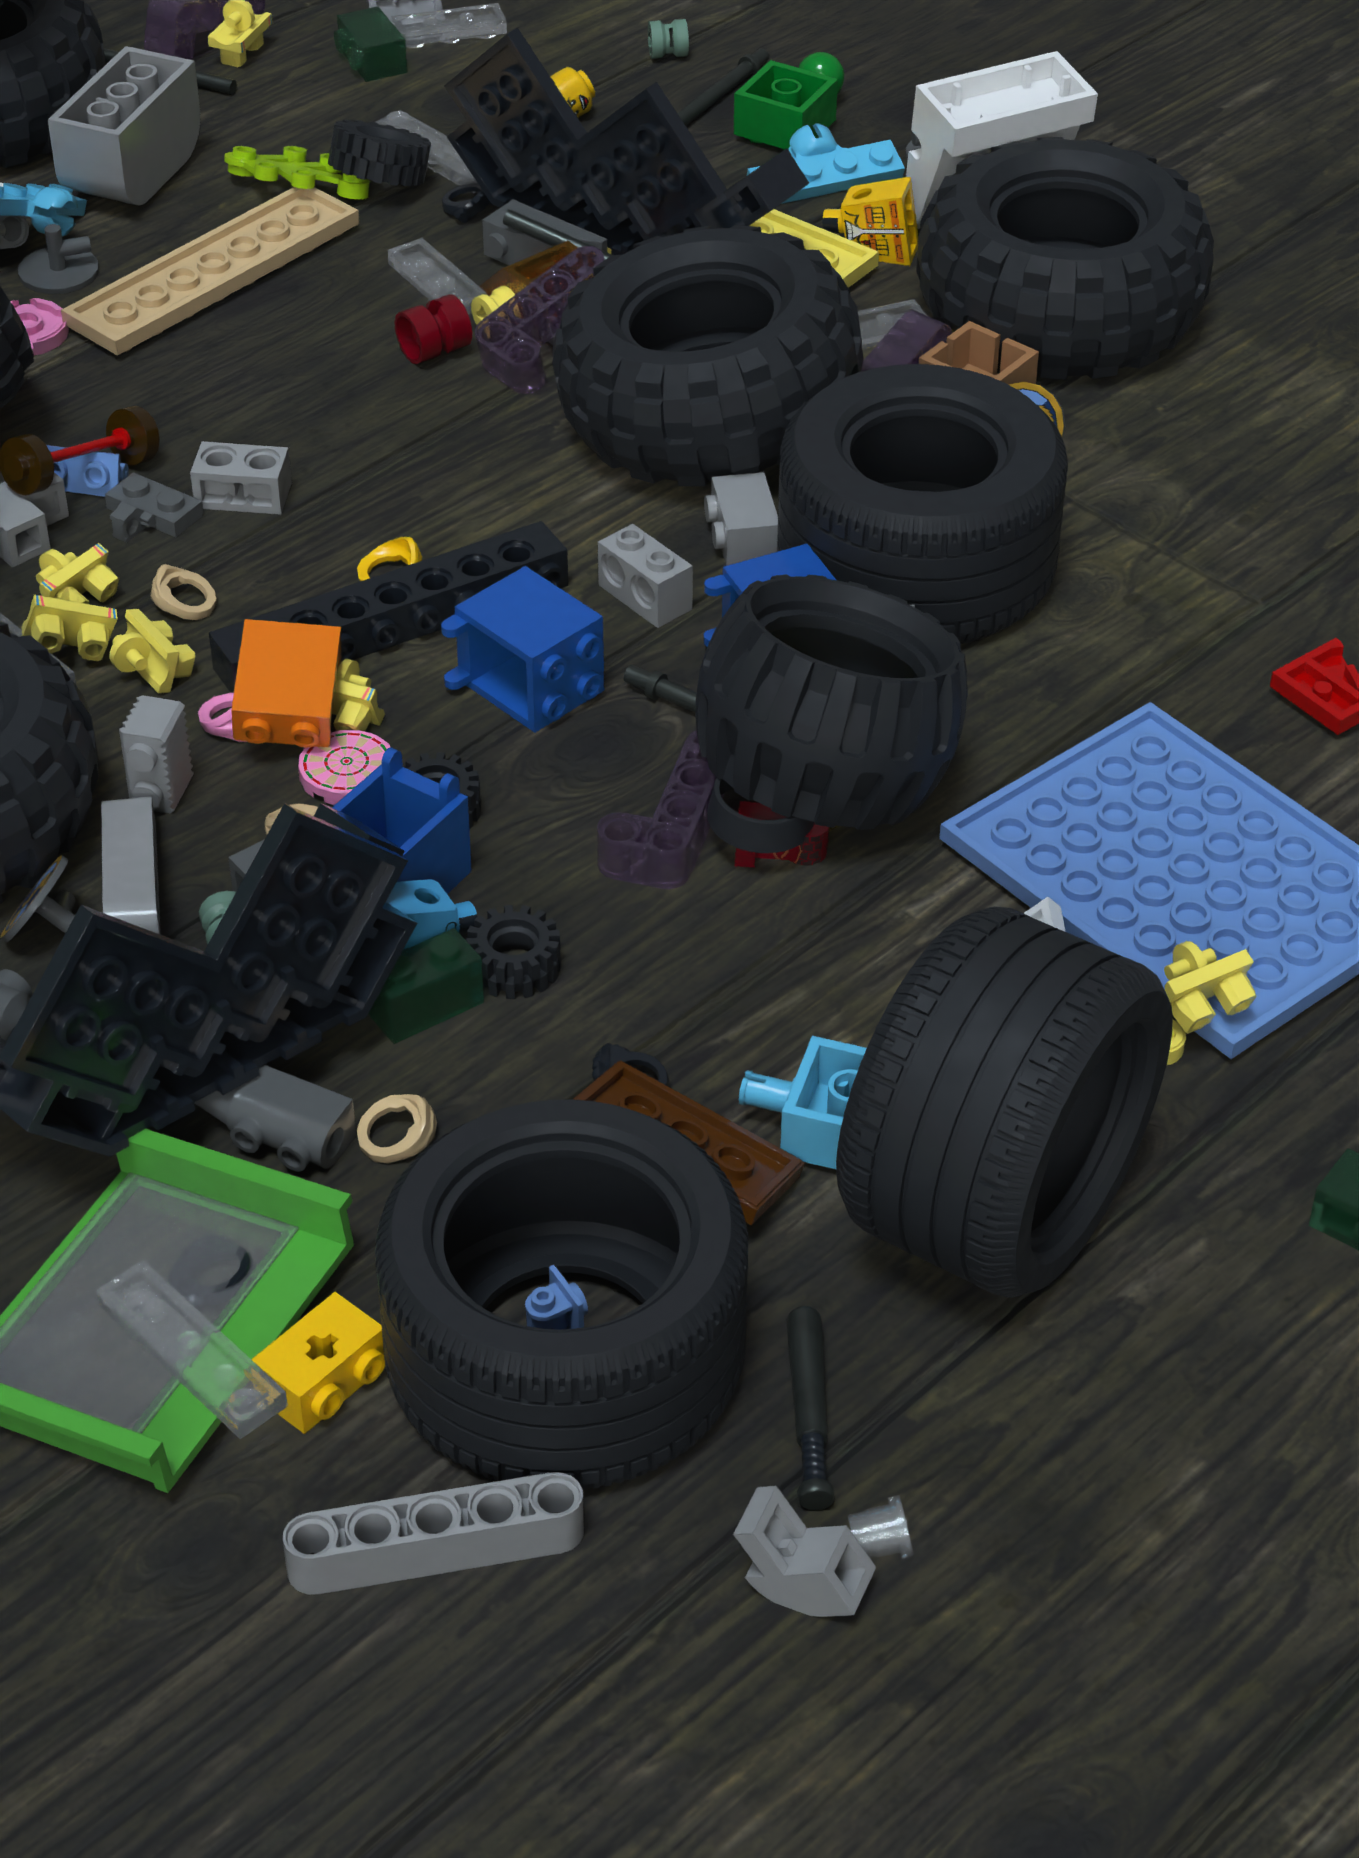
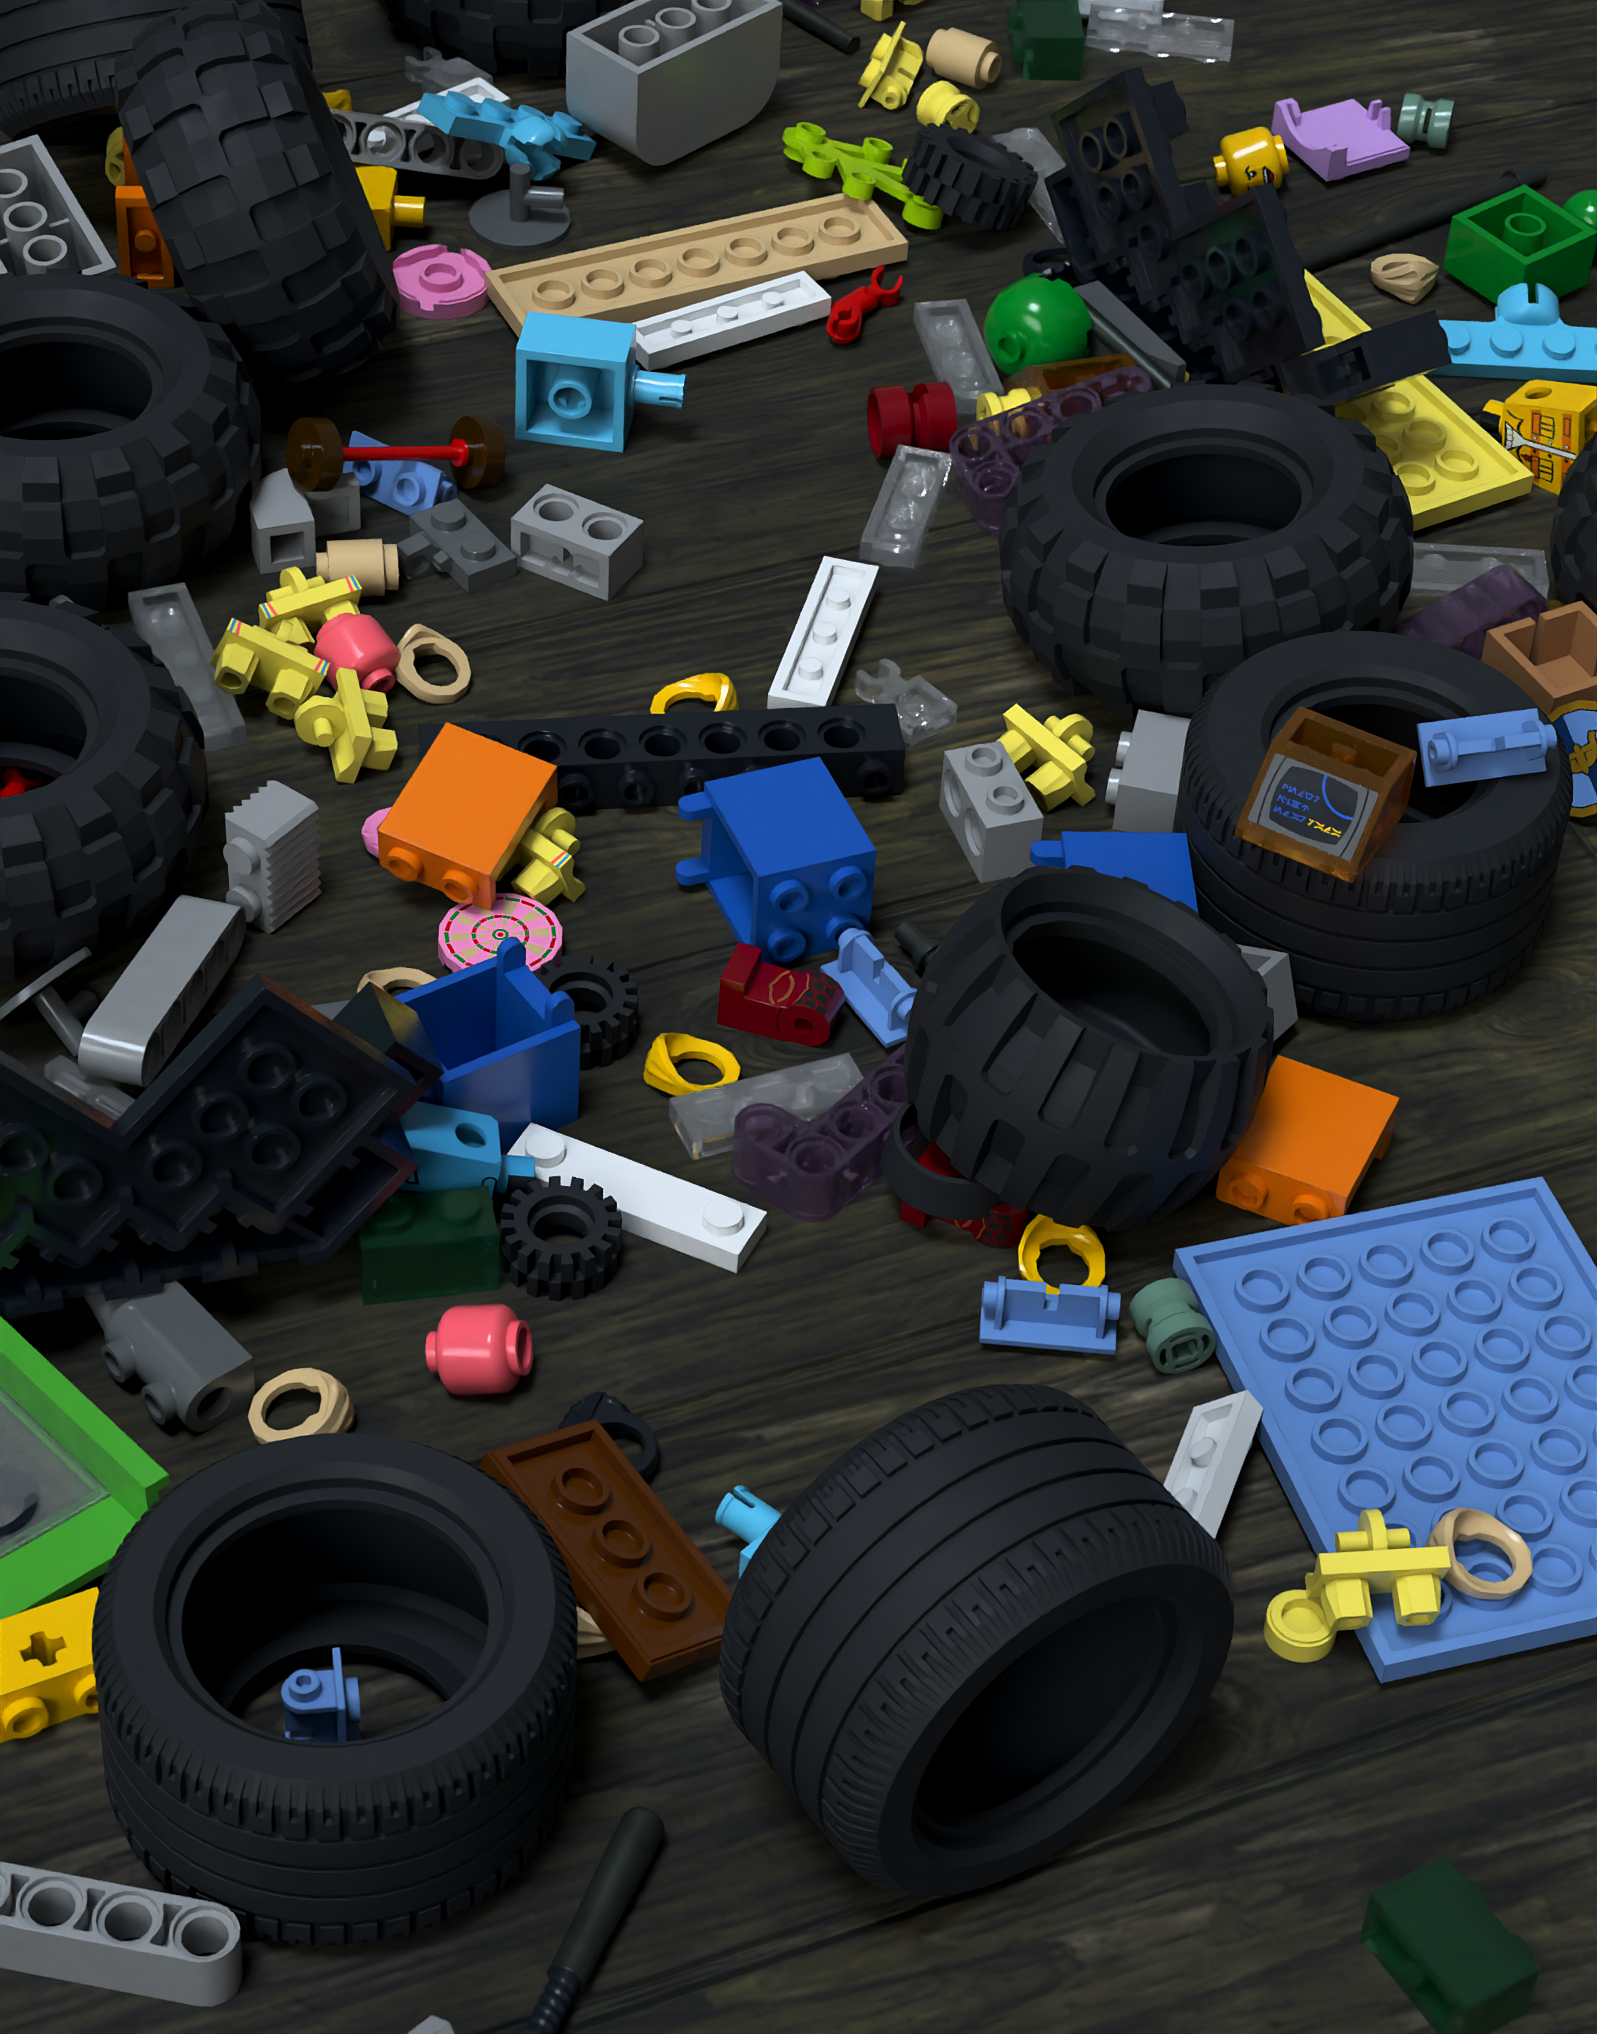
camera: 20 degrees right, 0 degrees up
none -> coral head [313,613,401,694]
none -> tan brick [316,539,399,597]
none -> coral head [425,1304,533,1396]
none -> white plate [507,1122,767,1273]
none -> medium azure brick [515,311,688,453]
none -> white plate [631,271,831,371]
none -> yellow piece [643,1033,741,1102]
none -> clear plate [669,1053,874,1160]
none -> dark red leg [717,942,845,1047]
none -> white plate [767,556,879,709]
none -> medium blue hinge [820,928,917,1048]
none -> red arm [826,265,902,345]
none -> clear plate [855,658,958,746]
none -> light yellow hinge [858,21,924,109]
none -> clear plate [859,444,952,569]
none -> light yellow wheel [916,81,980,134]
none -> tan brick [926,28,1002,90]
none -> medium blue hinge [979,1276,1121,1355]
none -> green cylinder [983,273,1092,385]
none -> light yellow hips [996,703,1096,812]
none -> yellow piece [1018,1214,1105,1295]
none -> sand green wheel [1129,1278,1217,1374]
none -> orange panel [1216,1055,1400,1226]
none -> slope [1234,706,1418,883]
none -> lavender piece [1271,98,1410,182]
none -> tan piece [1370,253,1439,305]
none -> medium blue hinge [1416,708,1557,787]
none -> tan piece [1425,1507,1533,1600]

